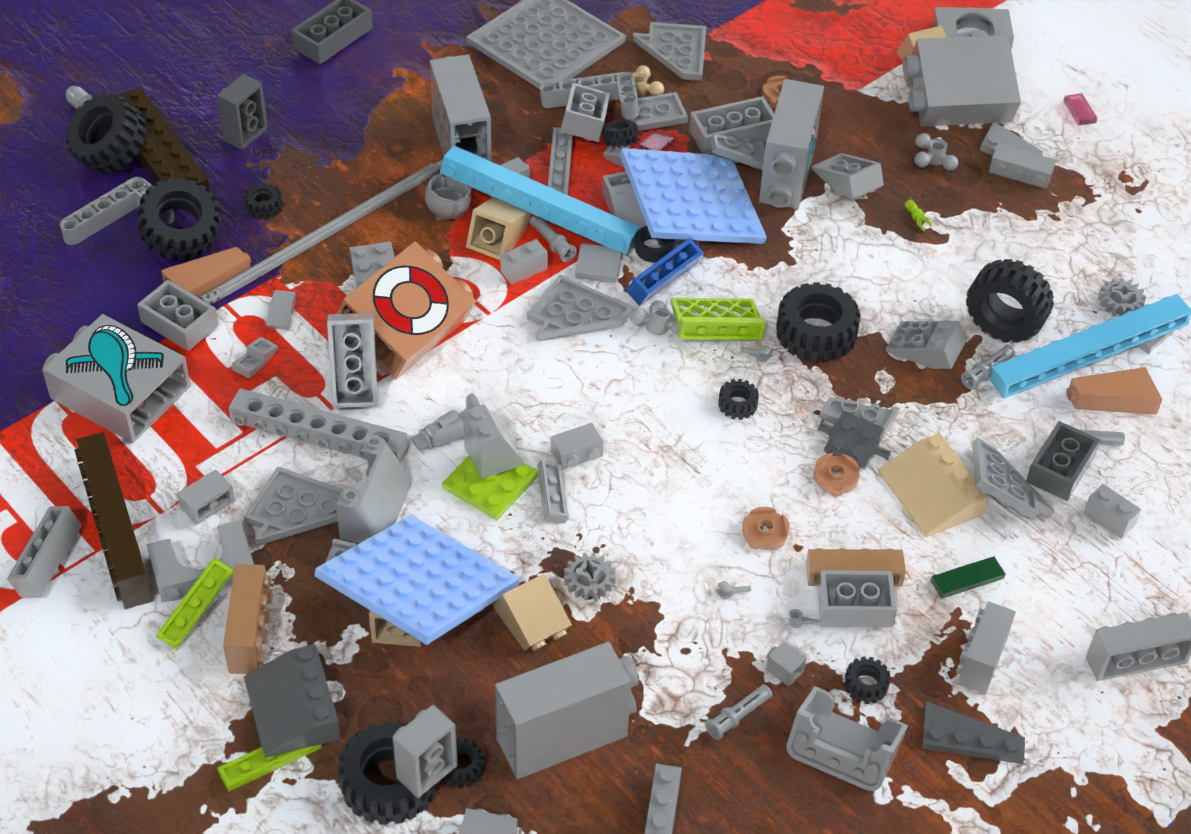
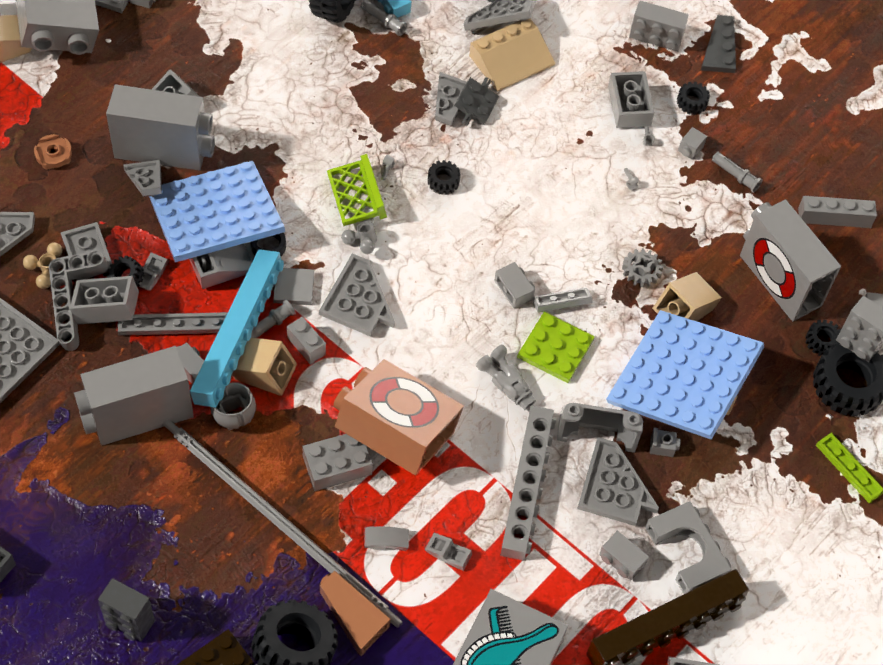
camera: 100 degrees left, 10 degrees up
light grey brick [137,280,218,351] -> none
lime tile [156,557,234,651] -> none
medium nougat brick [223,564,273,674] -> none
black tyre [244,183,282,220] -> none
dark grey slope [244,644,340,758] -> none
light grey brick [327,313,378,408] -> none
light grey slope [463,404,524,479] -> none
blue brick [626,238,704,306] -> none
clear pink tile [639,131,674,151] -> none
light grey brick [689,96,774,154] -> none
nougat plate [742,507,789,550] -> none
black tyre [776,282,861,363] -> none
light grey windscreen [786,686,908,791] -> none
medium nougat brick [806,548,906,586] -> none
nougat plate [813,453,860,497] -> none
light grey slope [886,320,967,369] -> none
lime piece [905,200,932,232] -> none
light grey piece [914,133,959,171] -> none
dark green tile [930,556,1006,599] -> none

